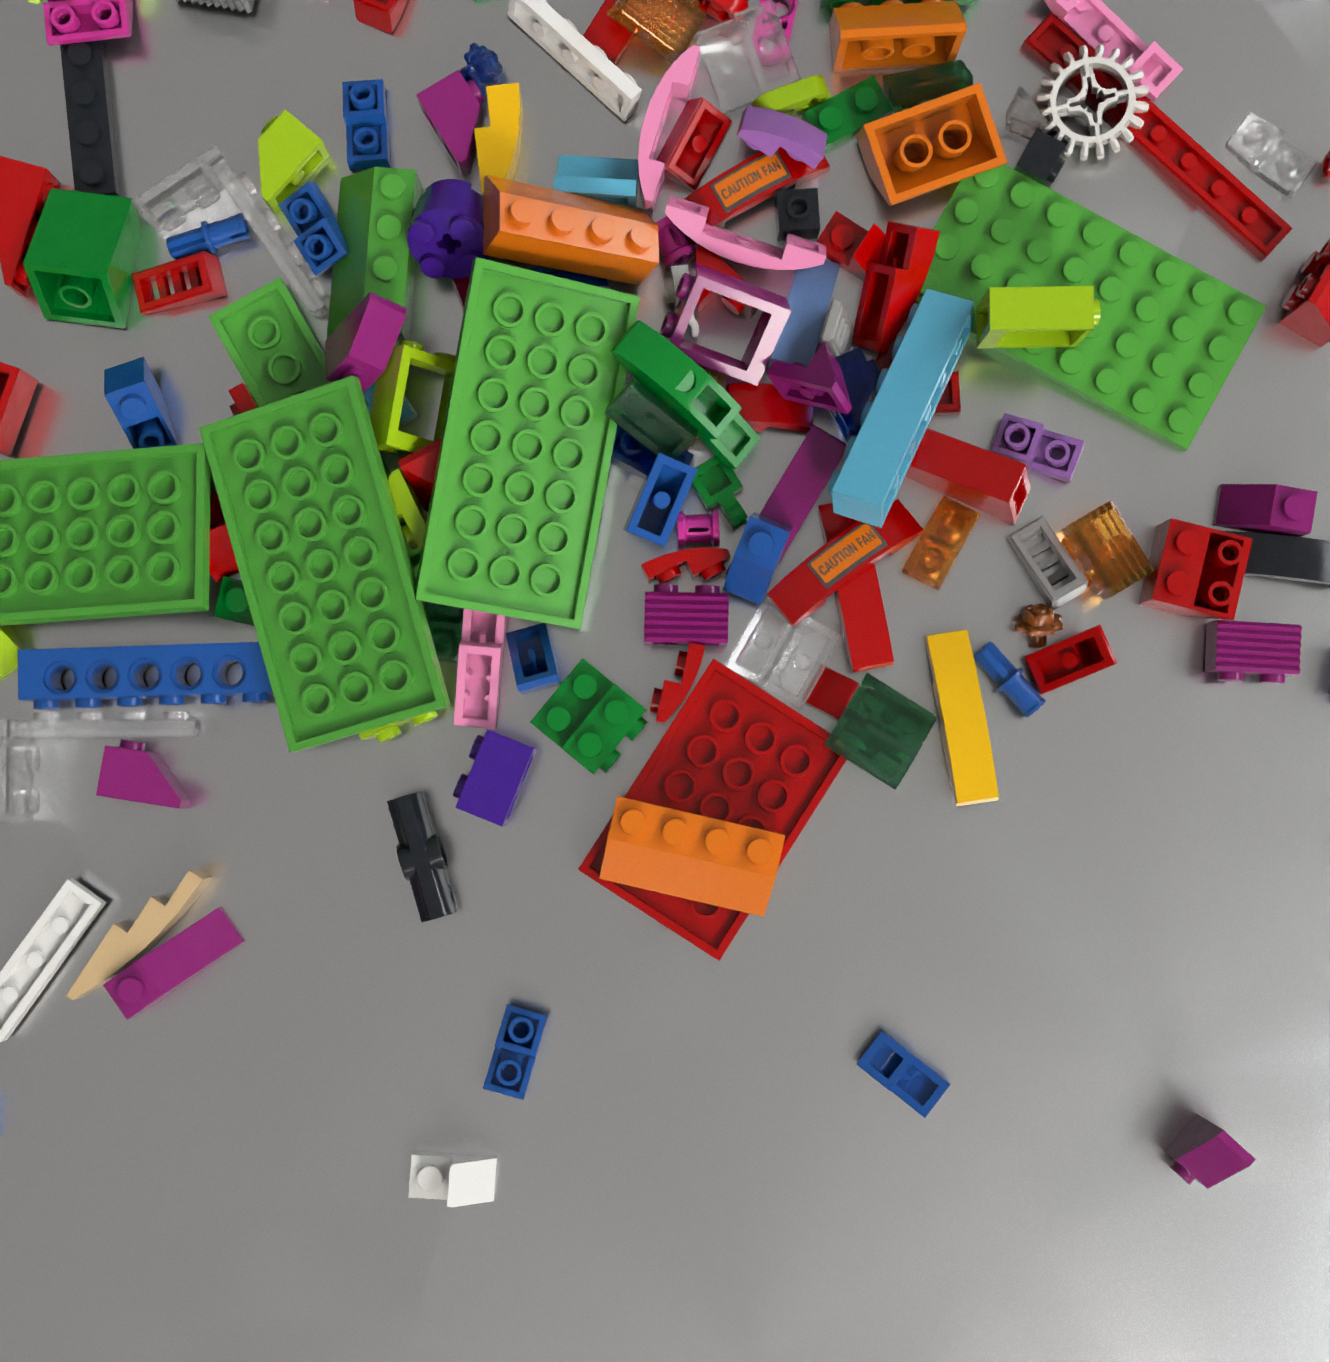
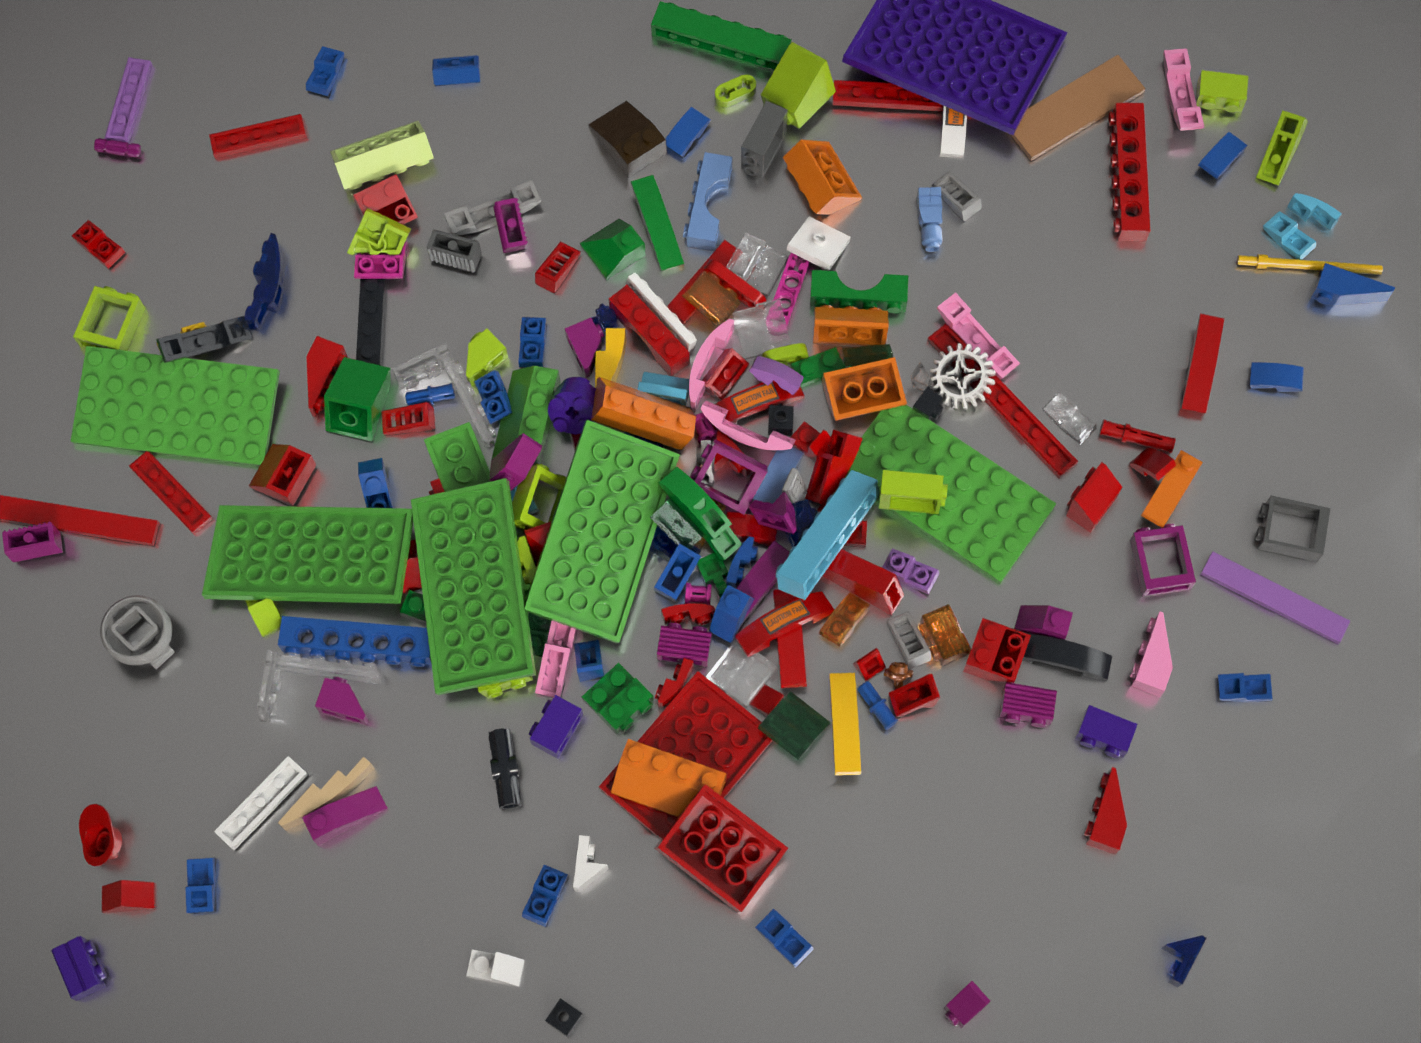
camera: 10 degrees right, 15 degrees down
none -> black plate [545,998,583,1038]
none -> white slope [573,835,609,892]
none -> red arch [608,285,690,376]
none -> red slope [654,784,788,912]
none -> blue slope [726,537,758,588]
none -> red slope [853,648,886,681]

